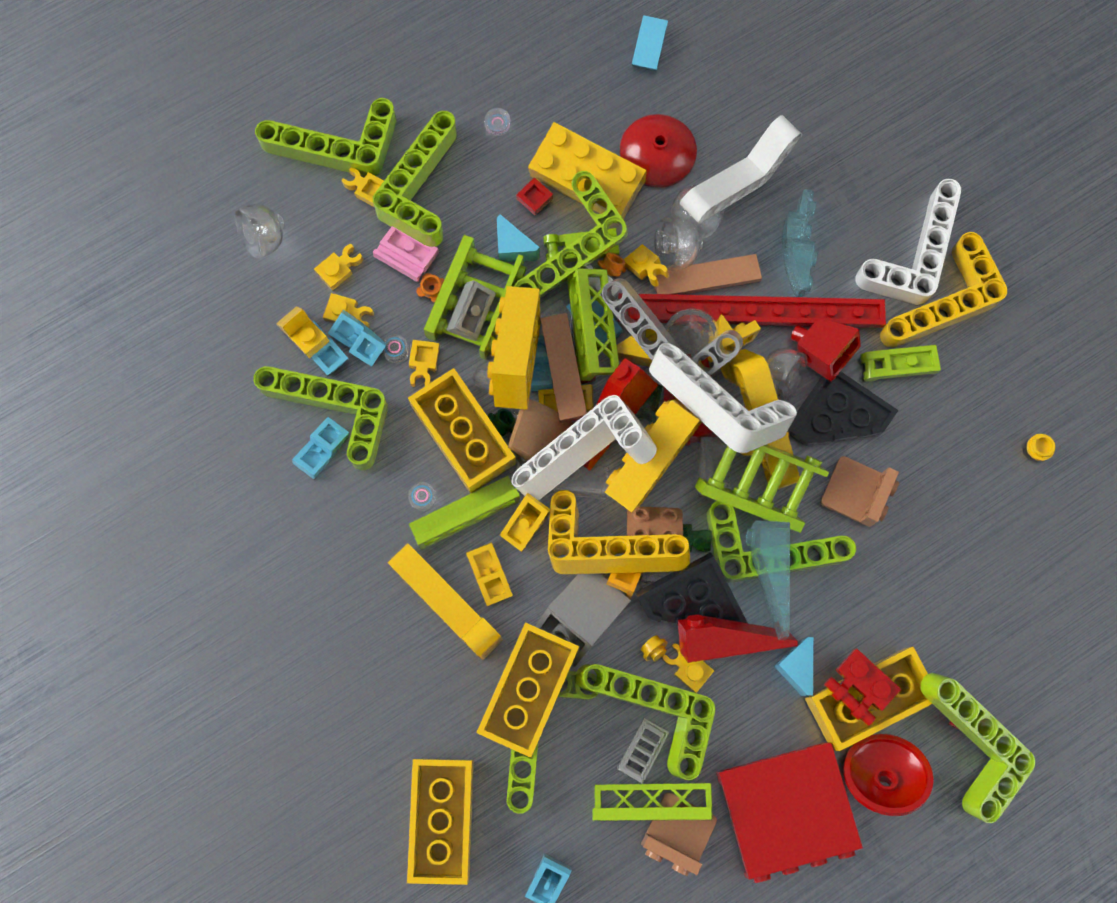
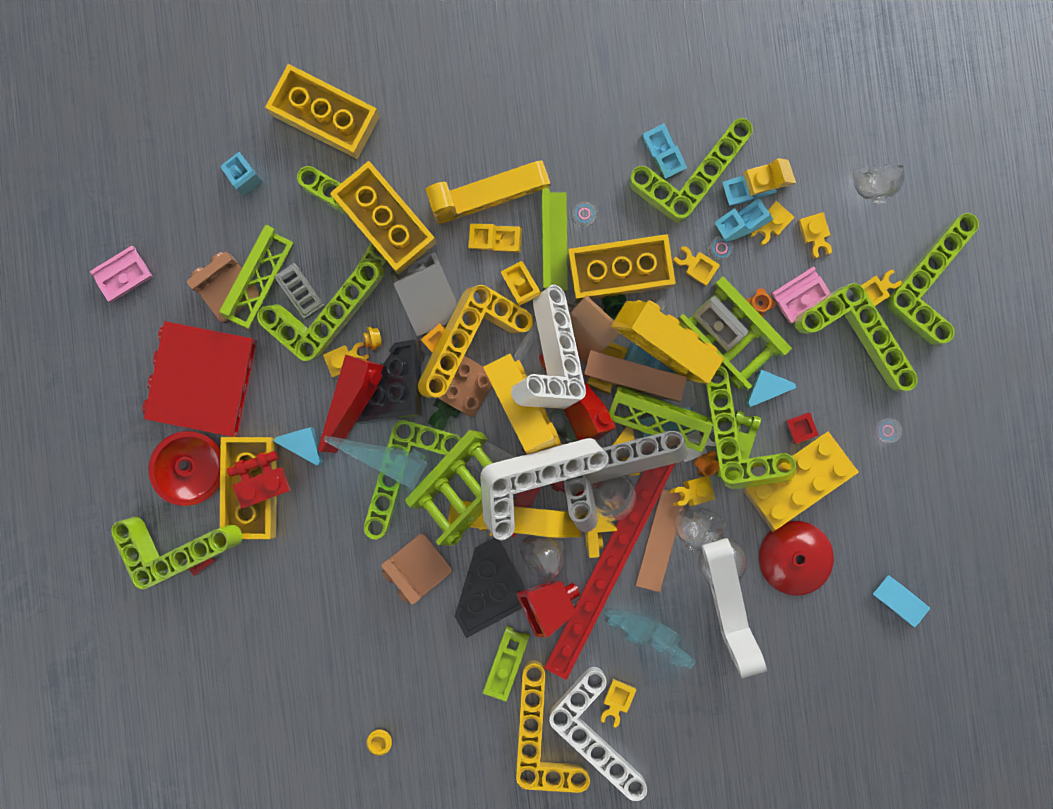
camera: 120 degrees right, 10 degrees up
none -> yellow plate [600,679,636,728]

